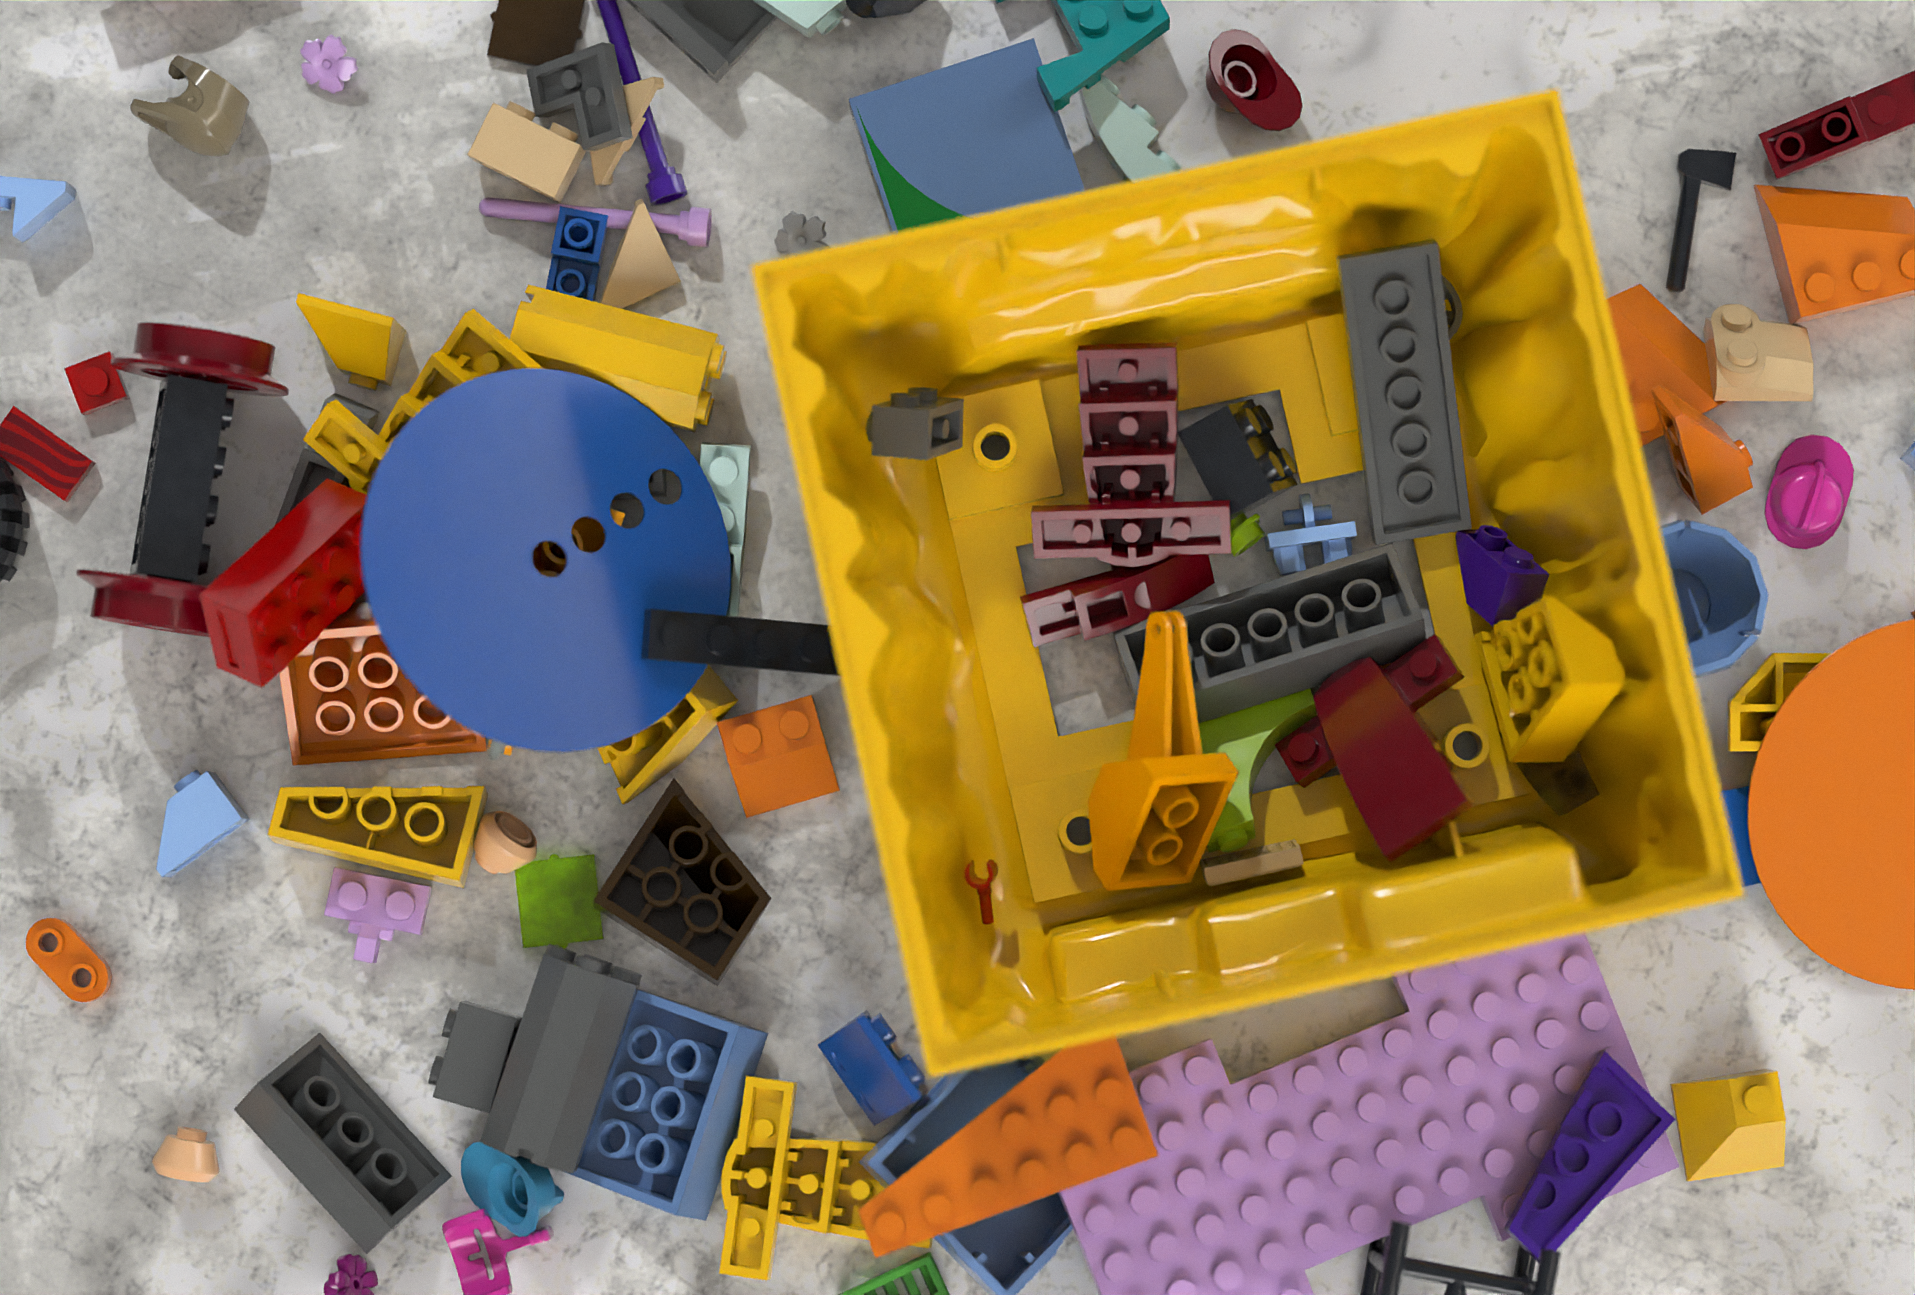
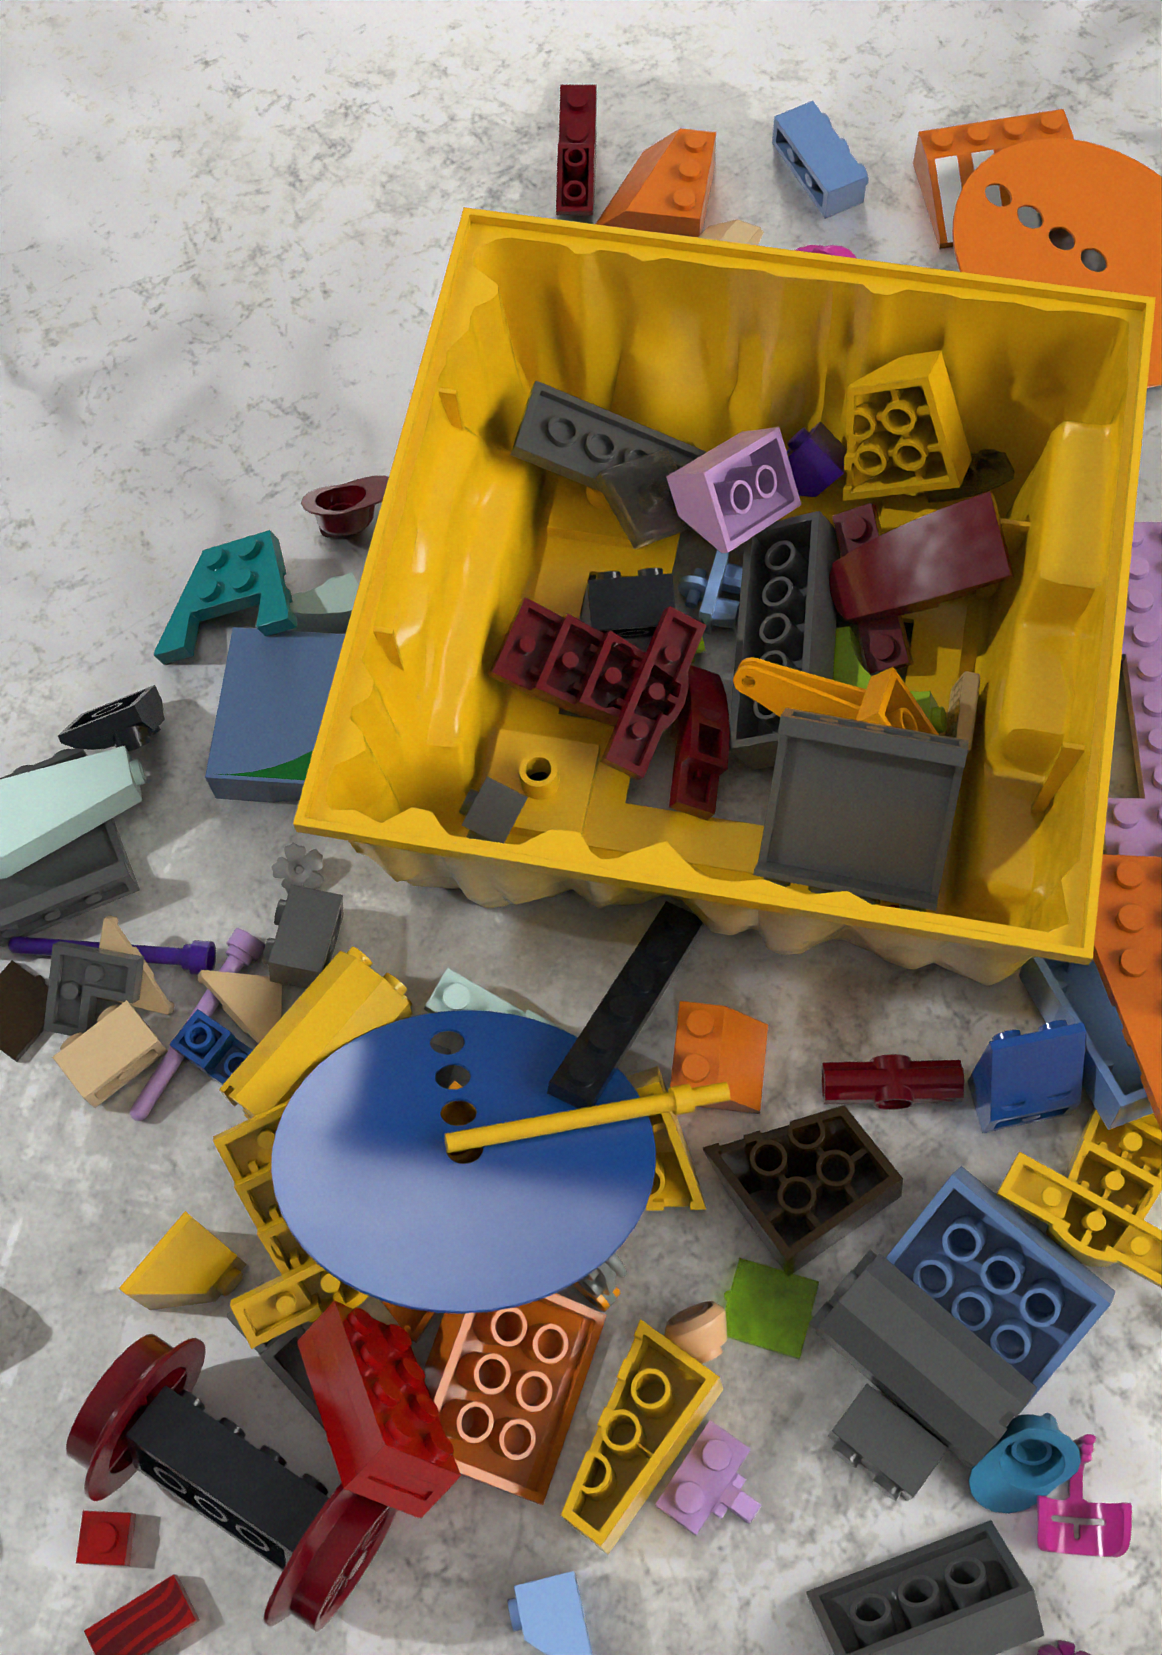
camera: 60 degrees left, 20 degrees down
none -> dark grey brick [263,884,344,989]
none -> yellow bar [444,1082,730,1153]
none -> clear smoke plate [595,448,692,549]
none -> lavender slope [666,427,801,553]
none -> dark grey panel [753,708,969,912]
none -> dark red piece [821,1054,965,1110]

